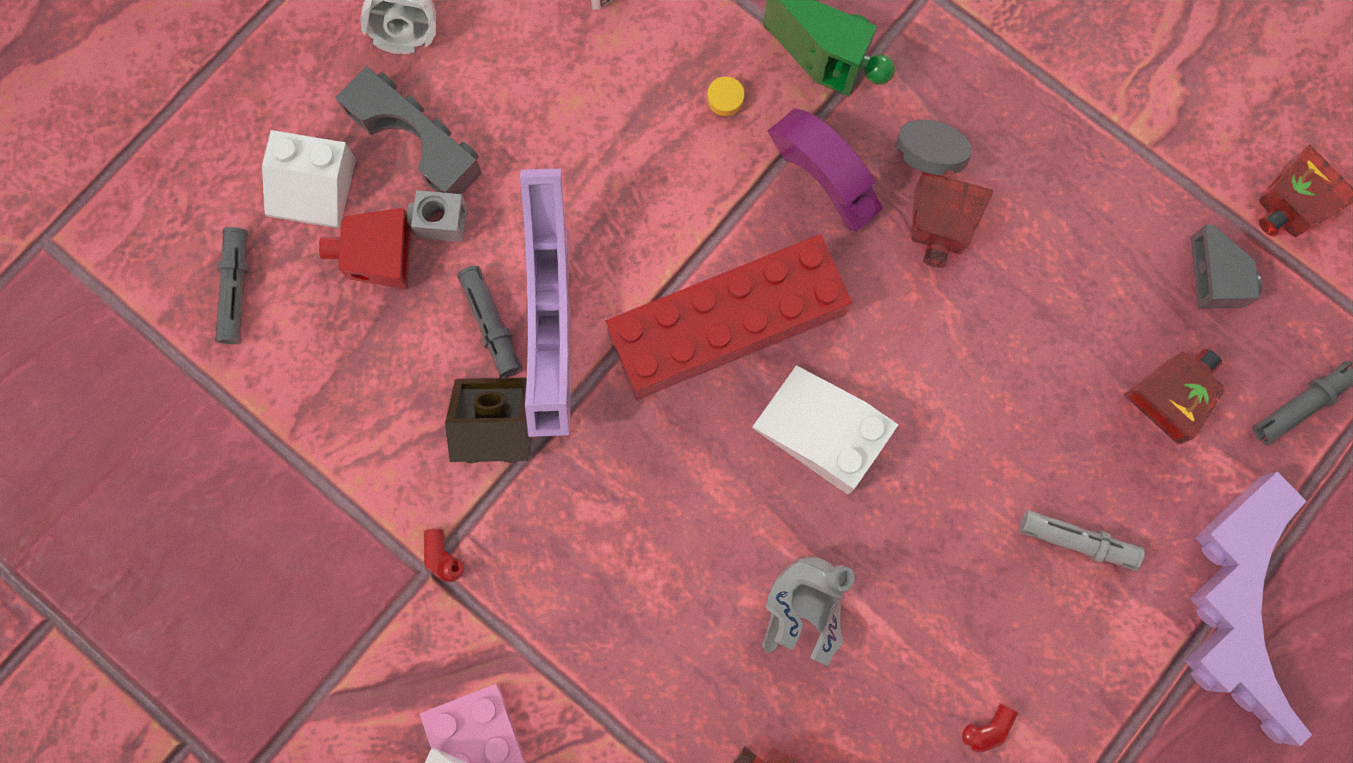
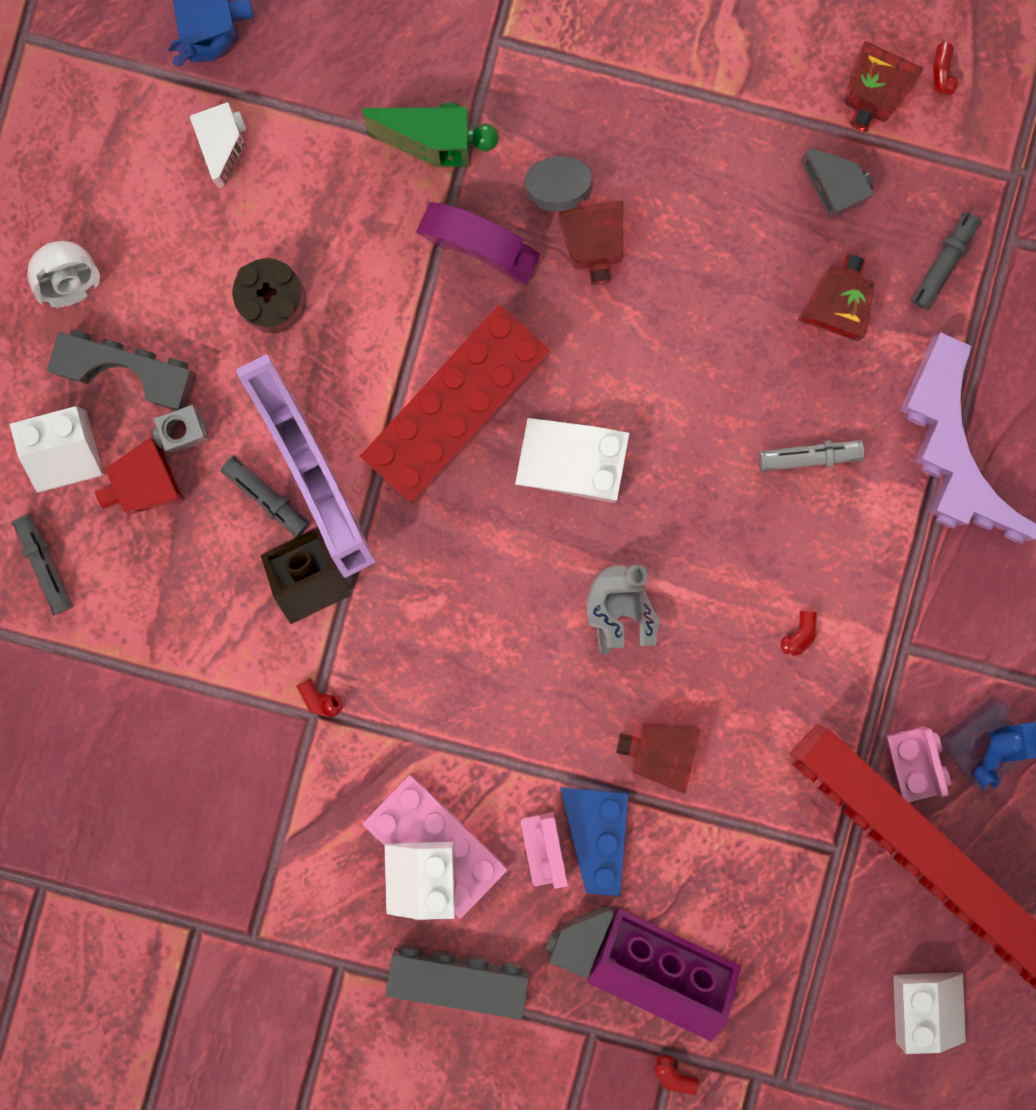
camera: 25 degrees left, 10 degrees up
yellow tile [707,77,744,116] -> none
none -> dark brown brick [232,258,306,333]

